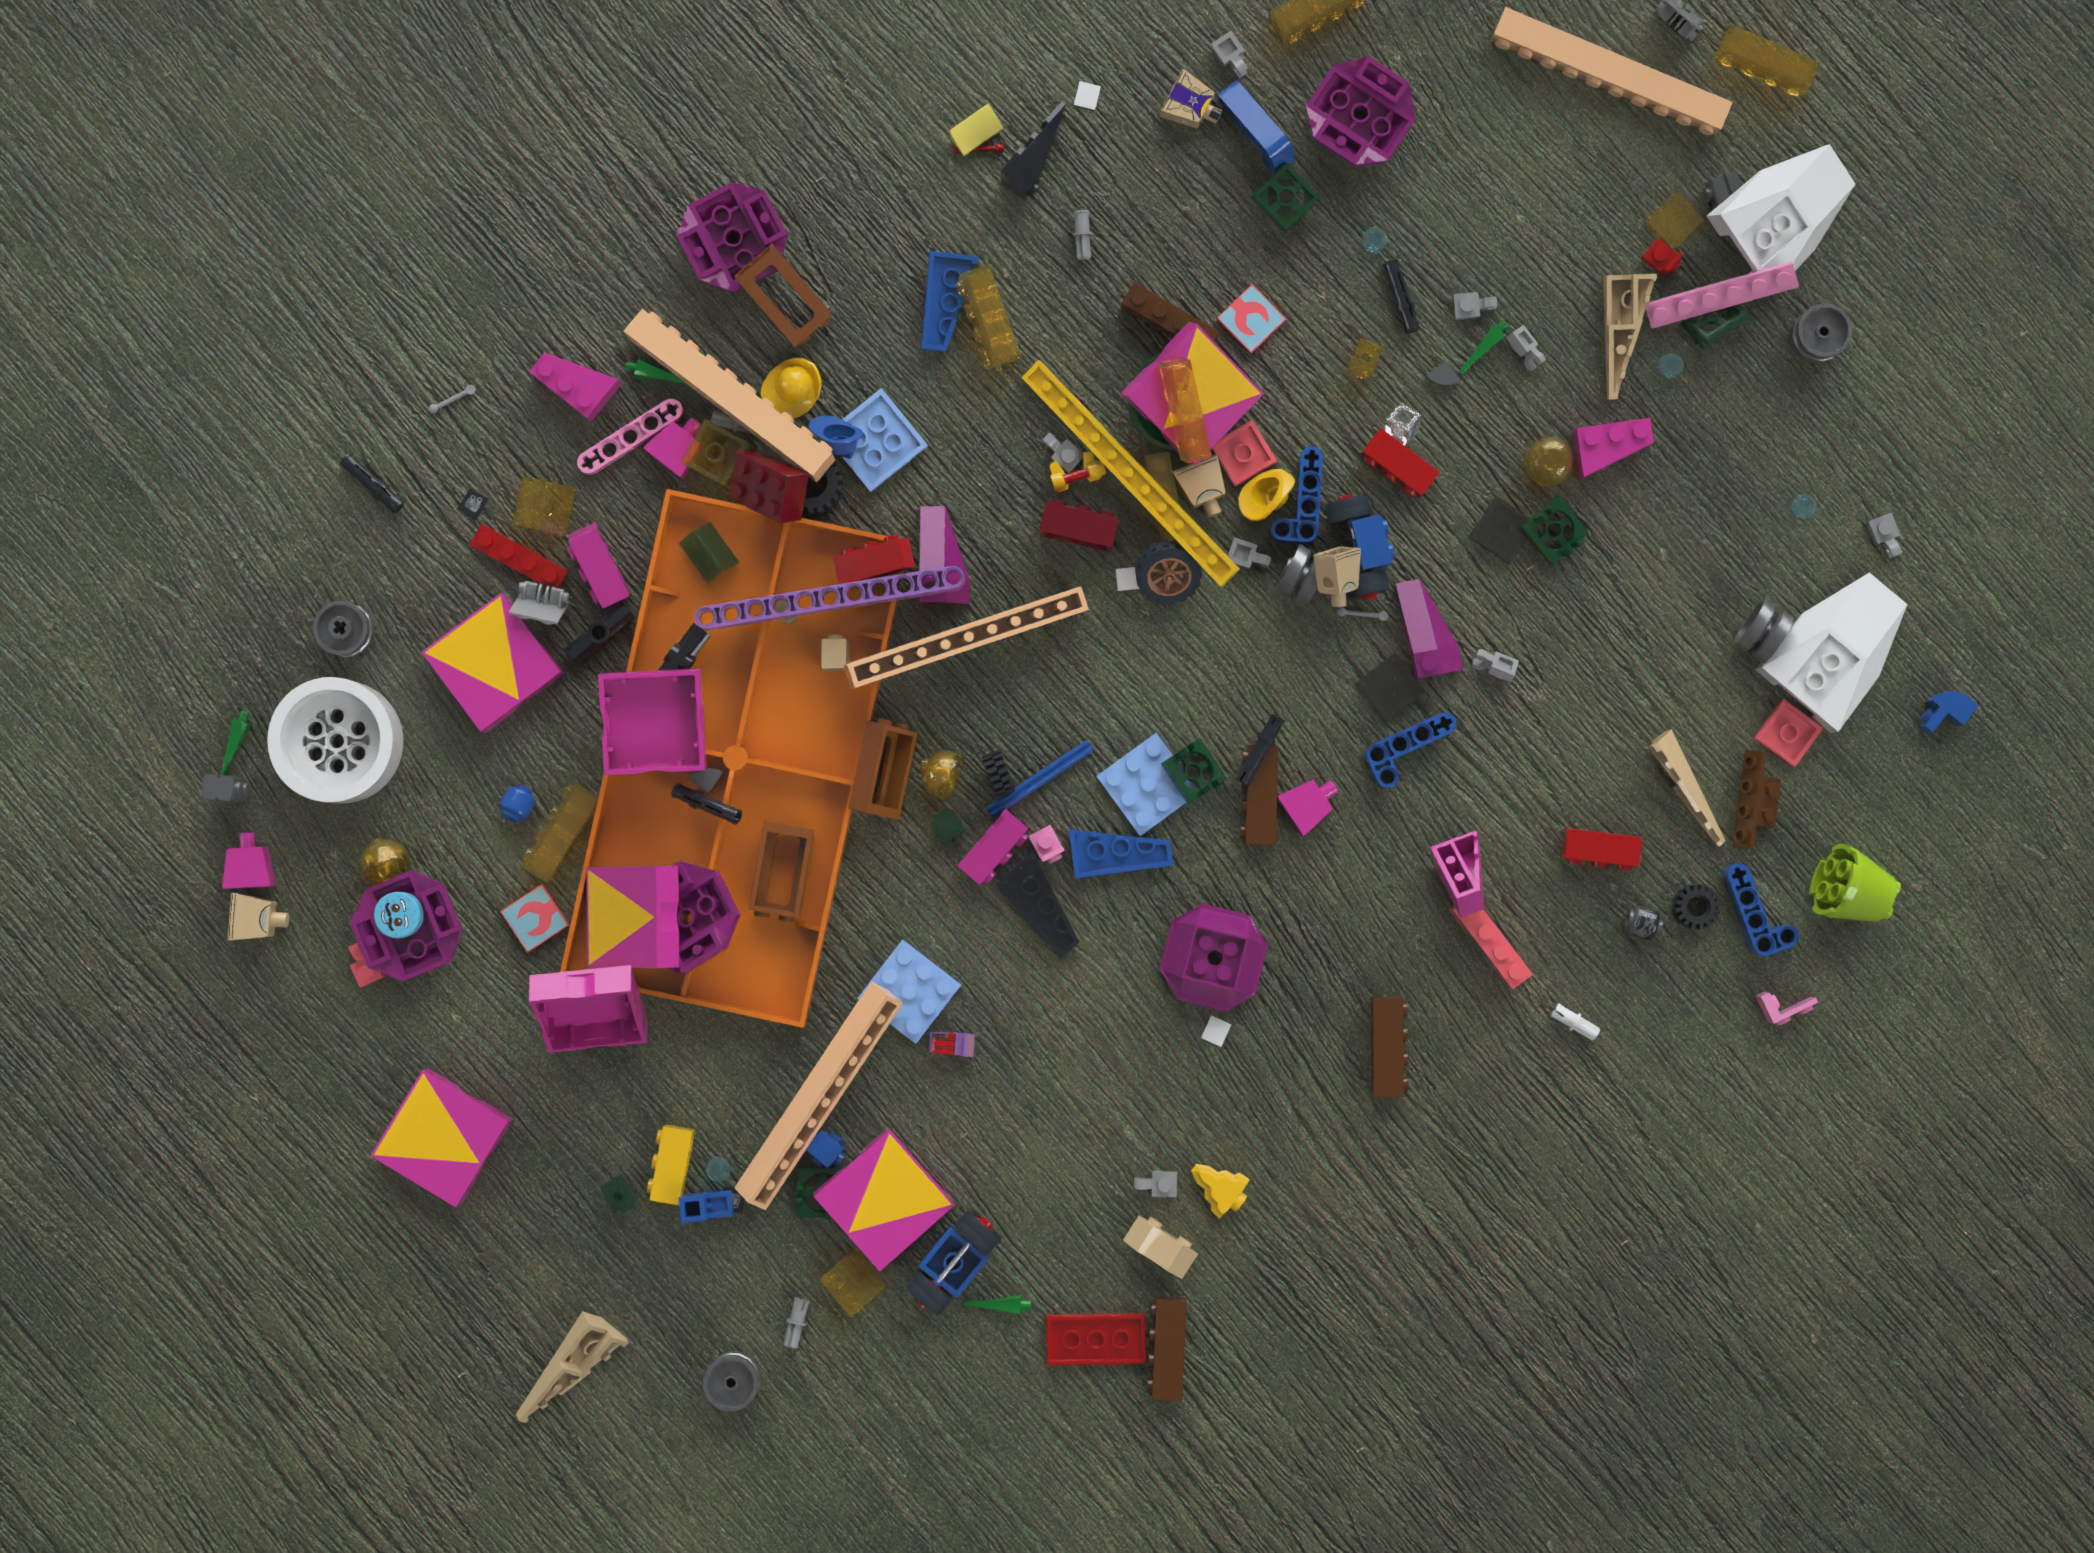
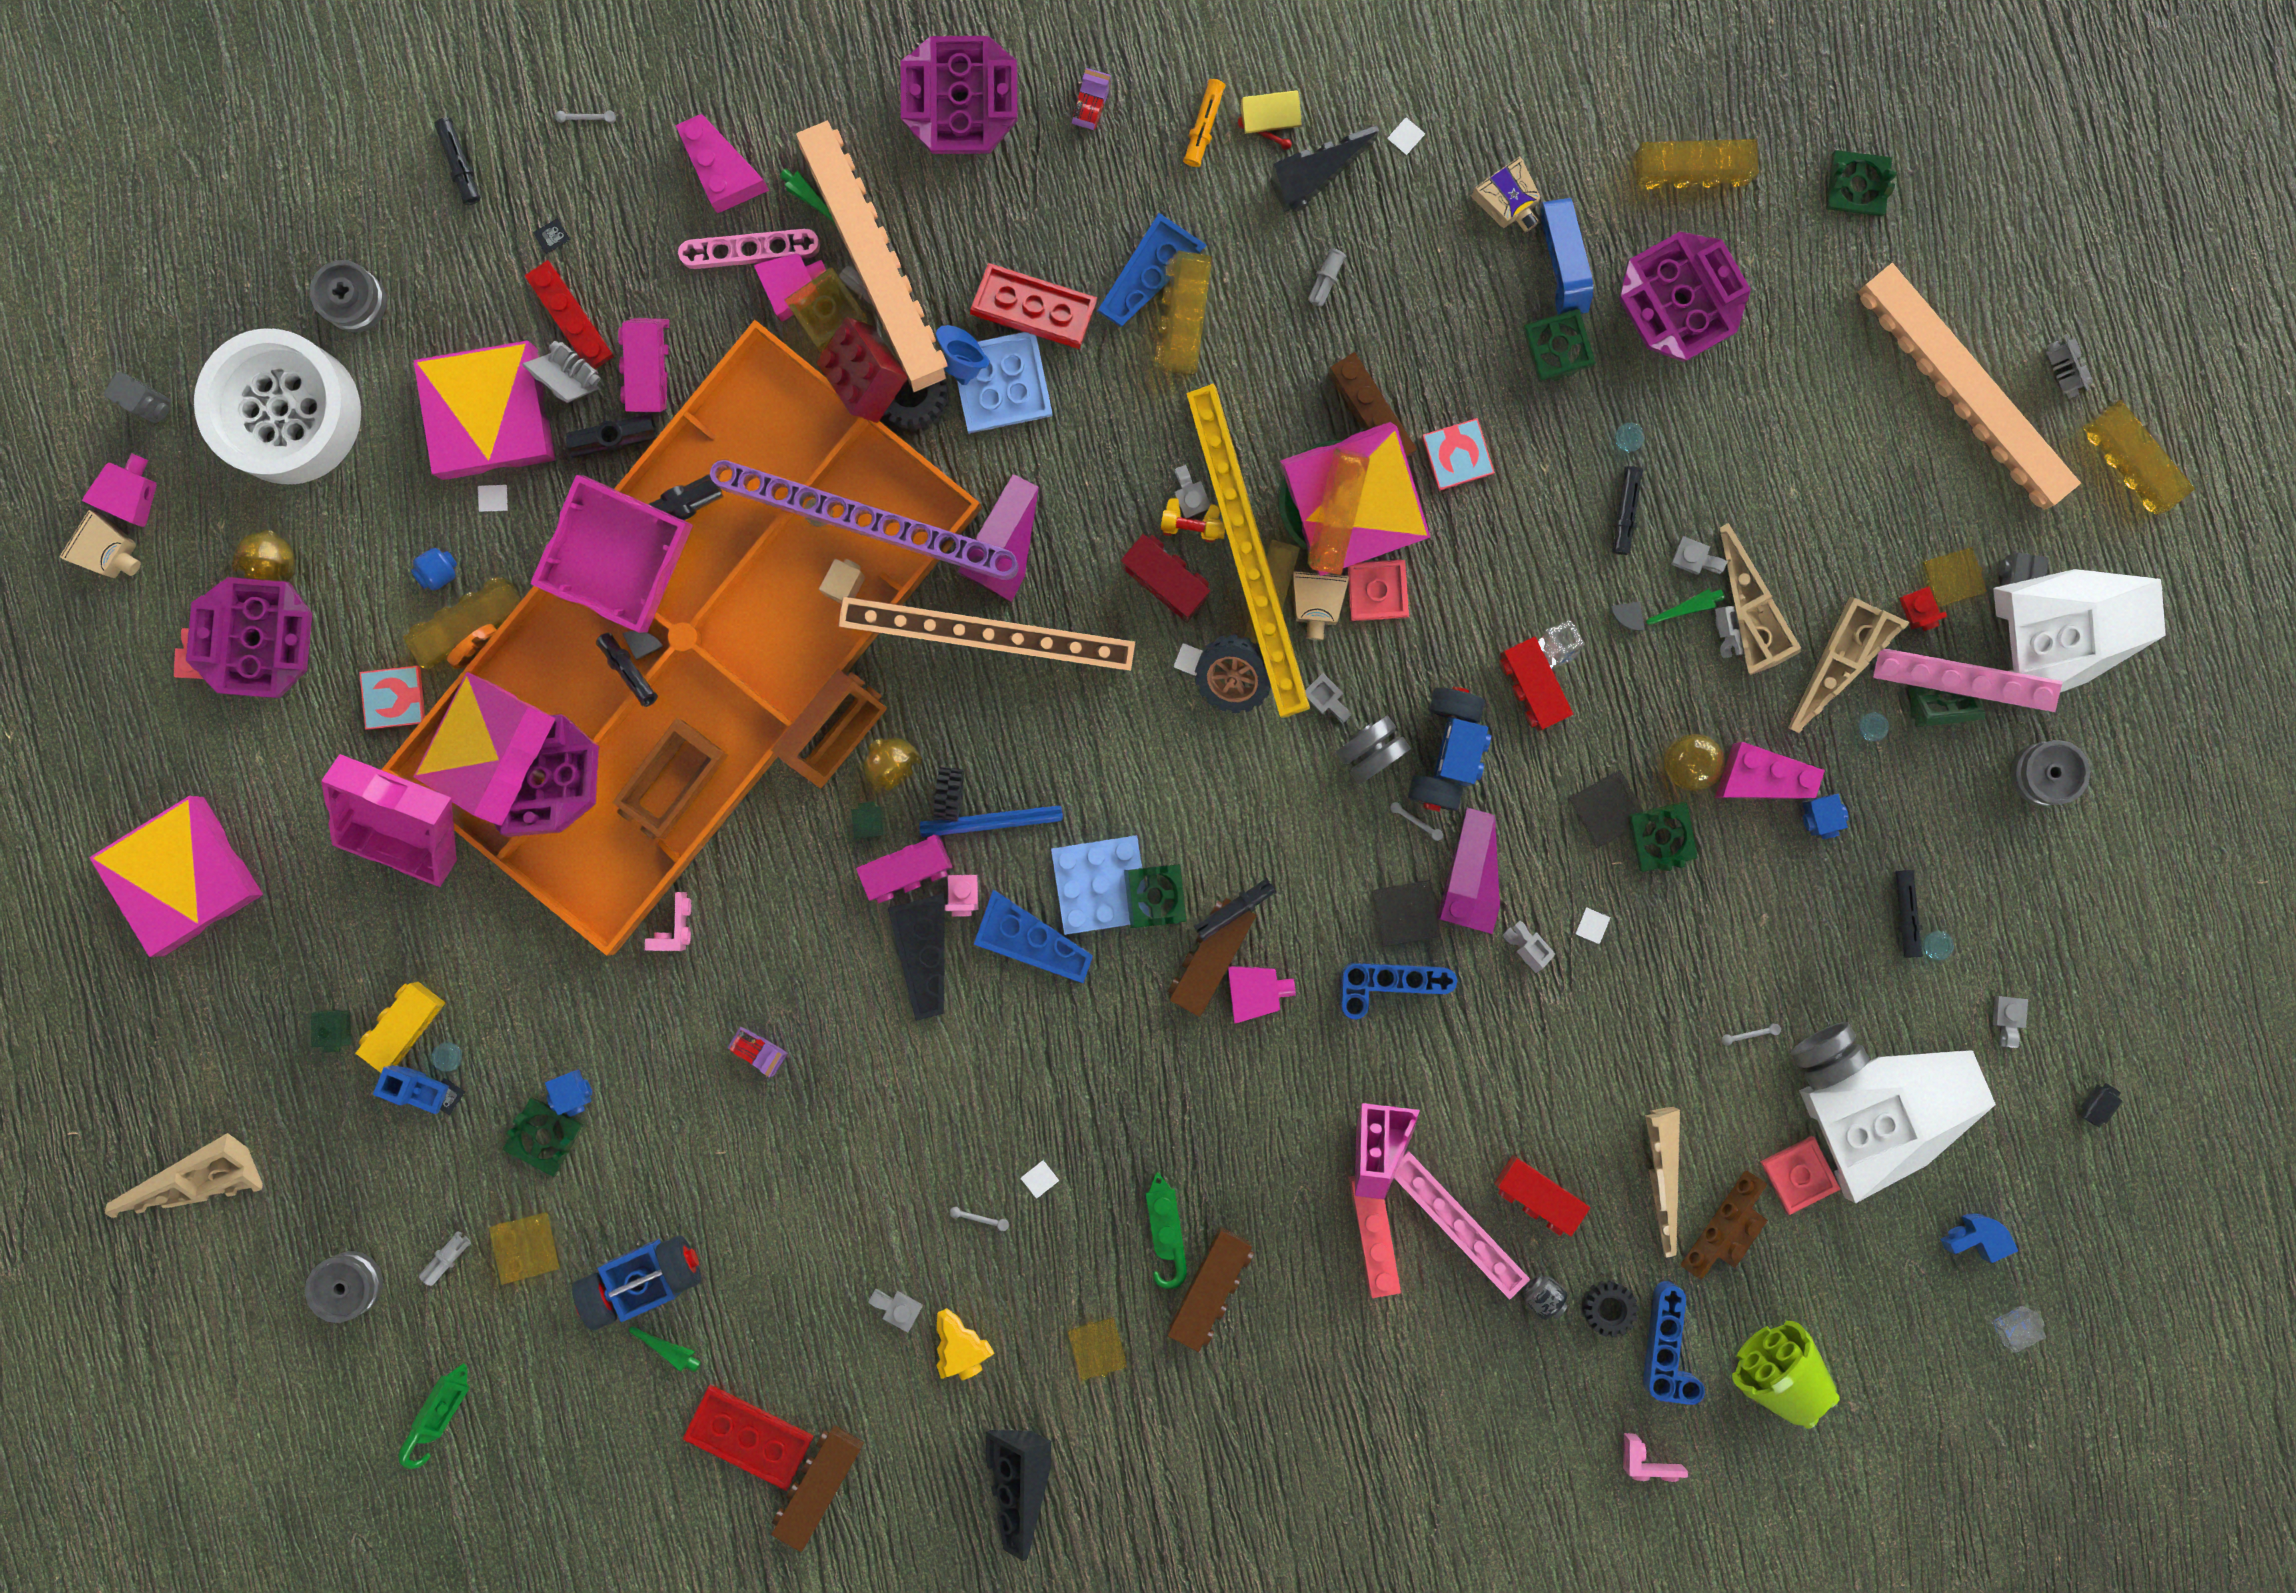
camera: 30 degrees right, 0 degrees up
green piece [221,710,253,776] -> none
medium azure head [374,892,424,938] -> none
clear yellow slope [513,476,576,537] -> none
clear green panel [679,522,739,584] -> none
dark orange piece [734,244,832,347] -> none
light nougat brick [734,981,903,1210] -> none
yellow hat [761,358,822,418] -> none
tile [813,1127,955,1272] -> none
red brick [833,535,915,584] -> none
light blue plate [857,940,961,1044] -> none
tan brick [1123,1215,1198,1279] -> none
magenta piece [1159,903,1268,1012] -> none
light grey plate [1211,31,1248,78] -> none
yellow hat [1238,469,1295,521] -> none
blue beam [1270,446,1323,545] -> none
tan torso [1314,547,1361,607] -> none
clear yellow brick [1348,338,1384,379] -> none
white axle [1551,1003,1600,1040] -> none
none -> green plate [398,1363,470,1469]
none -> orange tile [446,624,497,669]
none -> white sticker [478,485,508,512]
none -> bright pink bracket [645,892,691,951]
none -> light grey hinge [950,1207,1009,1231]
none -> tile [970,263,1098,349]
none -> black wedge [986,1430,1051,1561]
none -> clear yellow piece [1068,1317,1128,1380]
none -> leg [1072,68,1111,131]
none -> green plate [1146,1172,1187,1289]
none -> light orange pin [1183,79,1226,167]
none -> bright pink plate [1394,1151,1531,1300]
none -> white sticker [1576,907,1611,944]
none -> tan wedge [1720,523,1801,675]
none -> light grey hinge [1721,1024,1781,1046]
none -> blue brick [1802,794,1849,840]
none -> black pin [1895,870,1923,958]
none -> clear brick [1991,1305,2047,1353]
none -> black brick [2079,1083,2123,1128]

